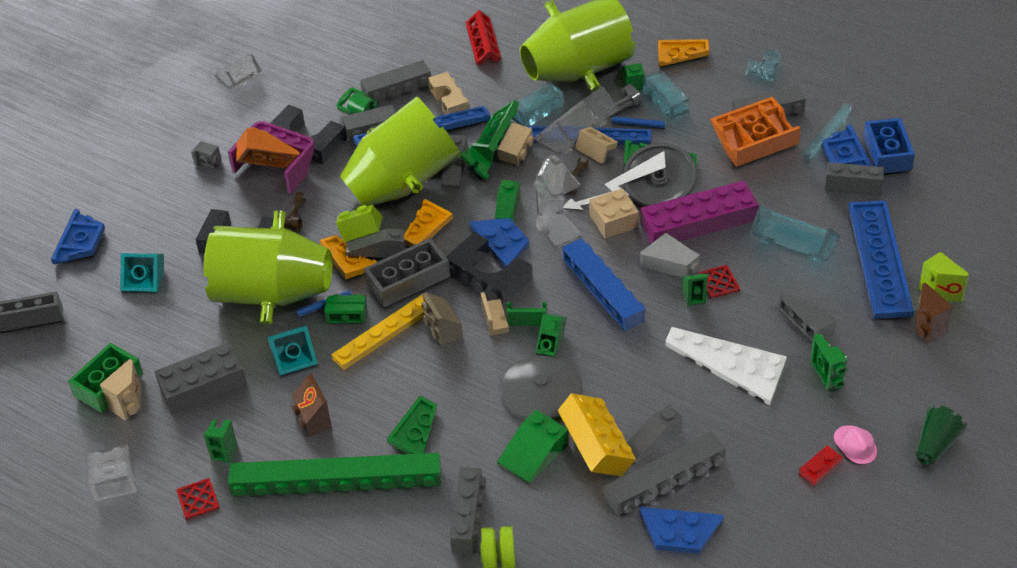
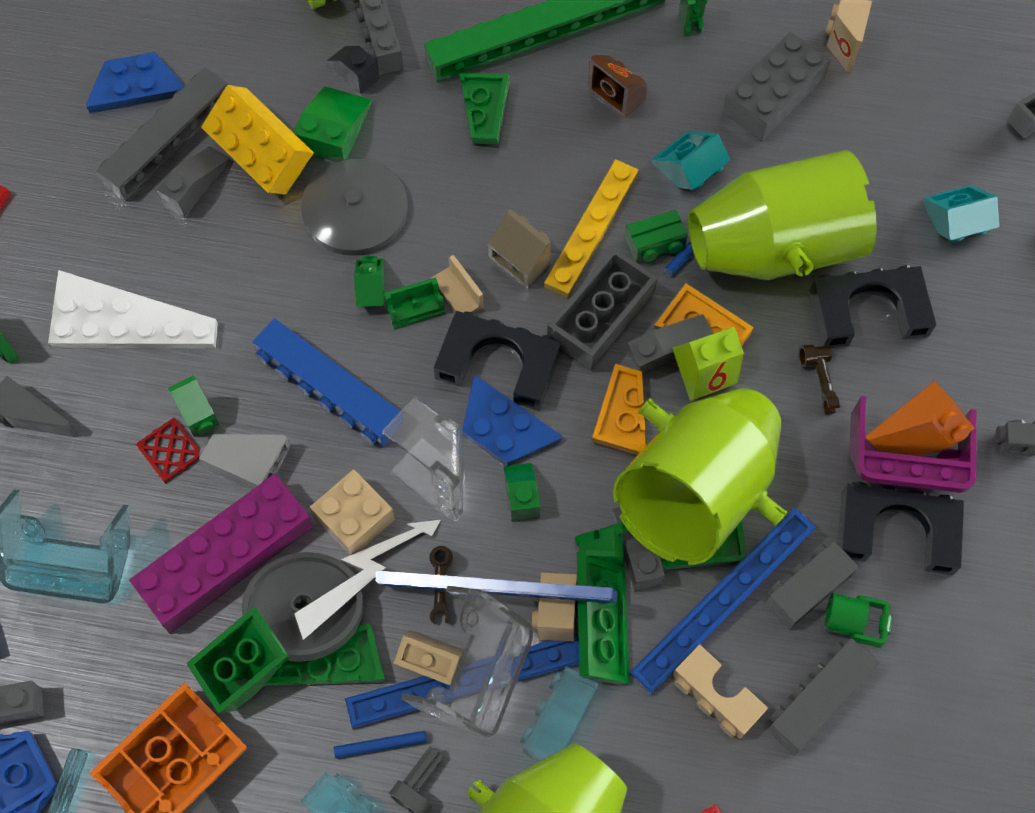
camera: 155 degrees right, 20 degrees up
green brick [68,342,144,413] -> none
none -> green slope [186,607,289,714]
none -> black slope [326,46,379,94]
none -> tile [375,571,617,604]

